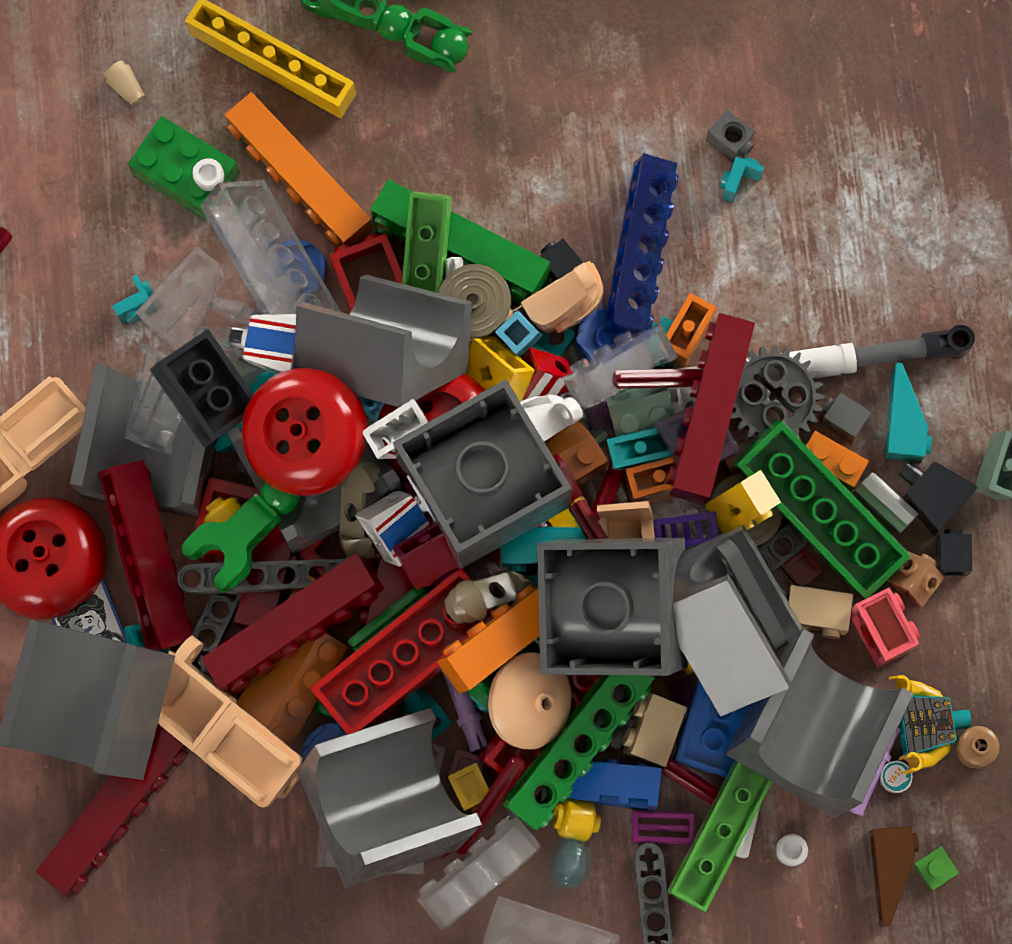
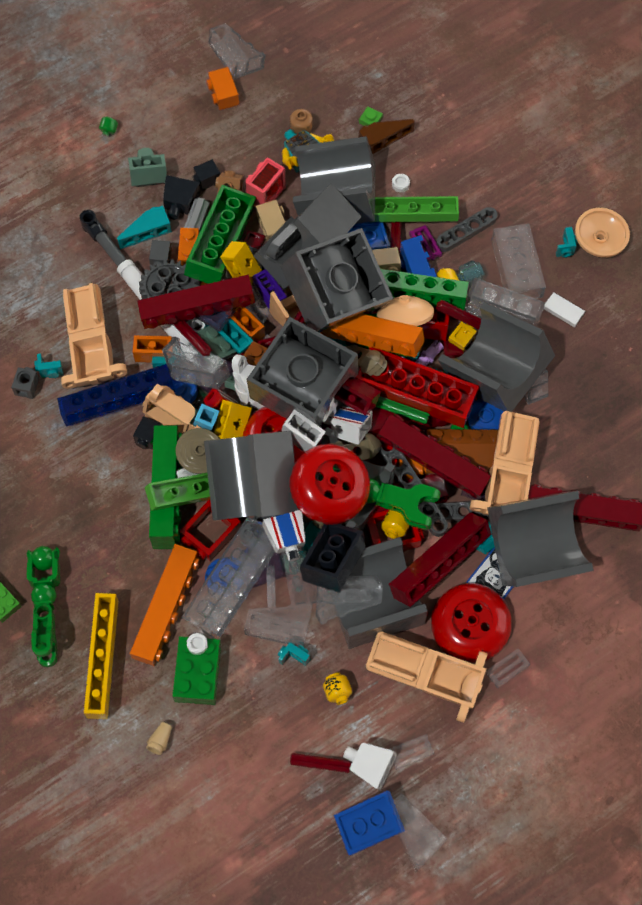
camera: 120 degrees left, 10 degrees down
none -> light nougat piece [61,283,127,389]
none -> yellow head [323,673,352,705]

